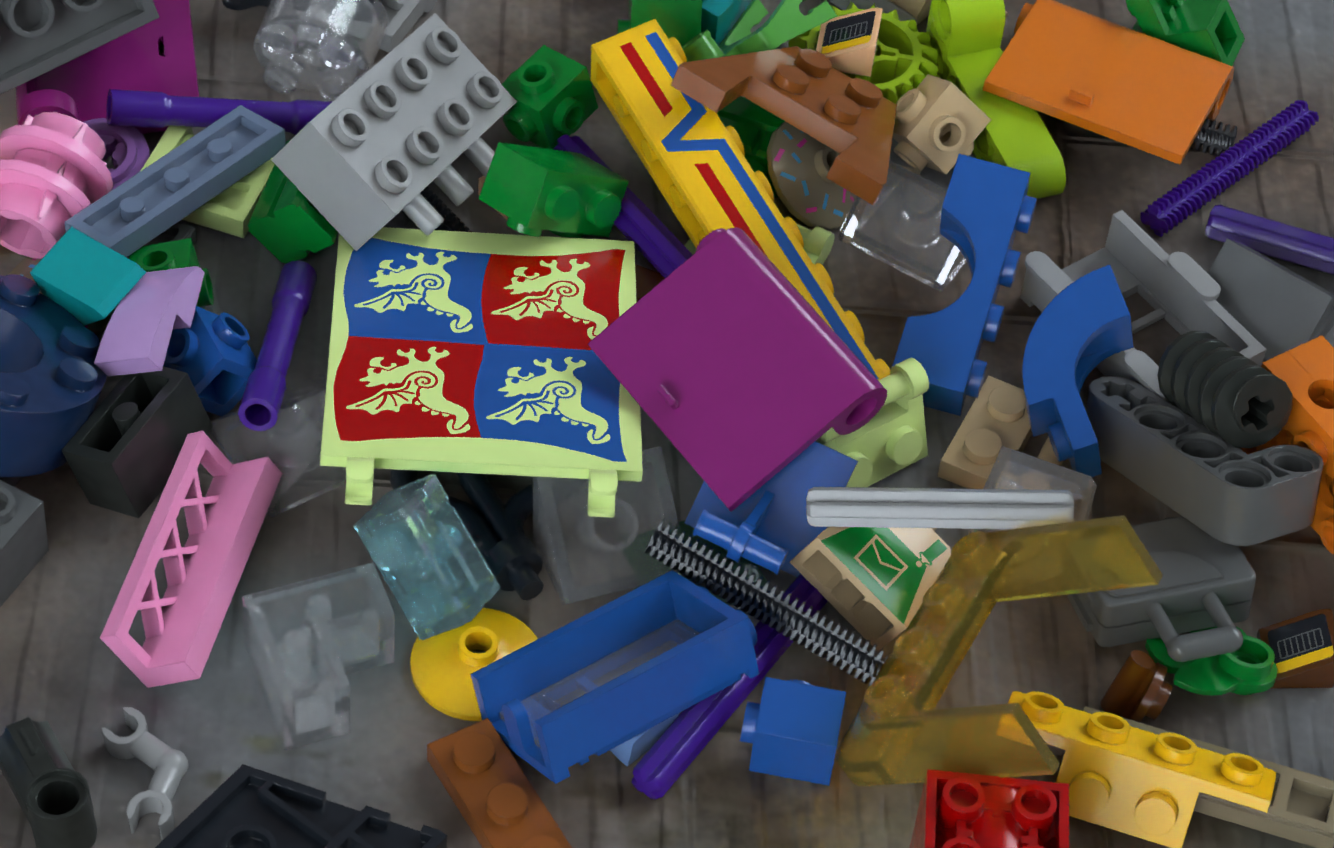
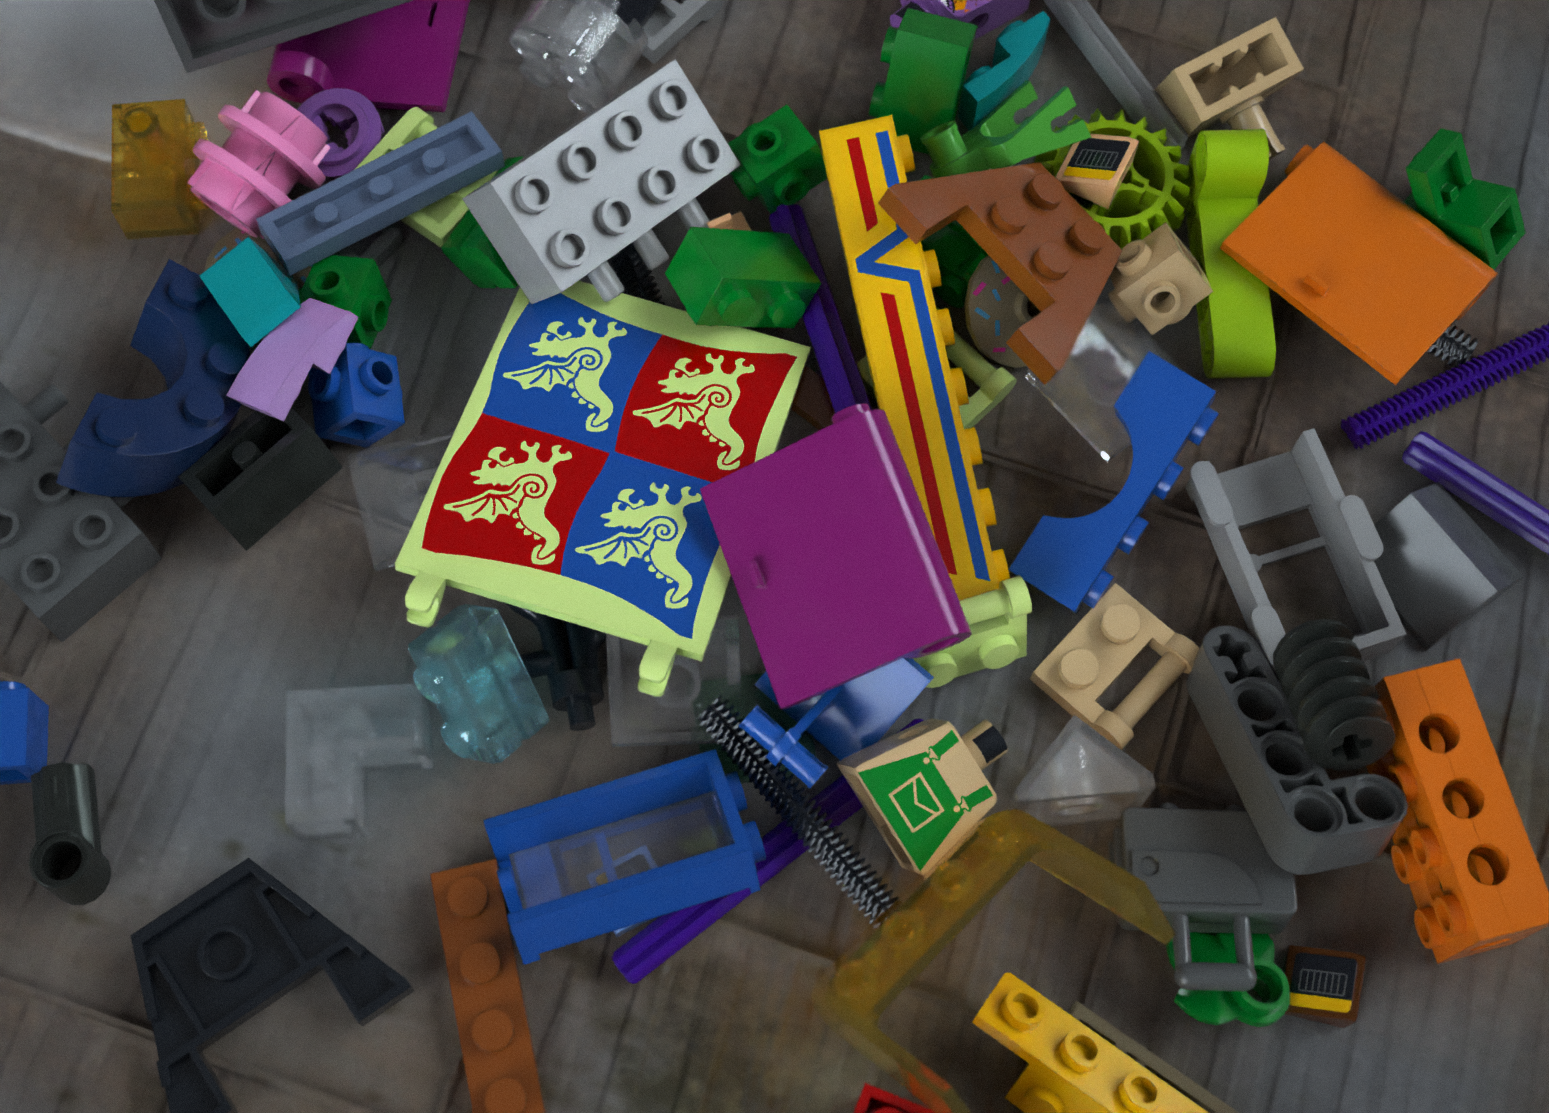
camera: 20 degrees right, 20 degrees up
bright pink fence [100,431,283,688] -> none
light grey arm [102,707,189,841] -> none
dark purple piece [106,89,333,135] -> none
dark purple piece [238,261,317,431] -> none
yellow dish [410,607,538,721] -> none
blue brick [740,677,846,786] -> none
light grey axle [806,487,1074,530] -> none
blue arch [1022,264,1134,481] -> none
reddish brown plate [1100,650,1173,722] -> none

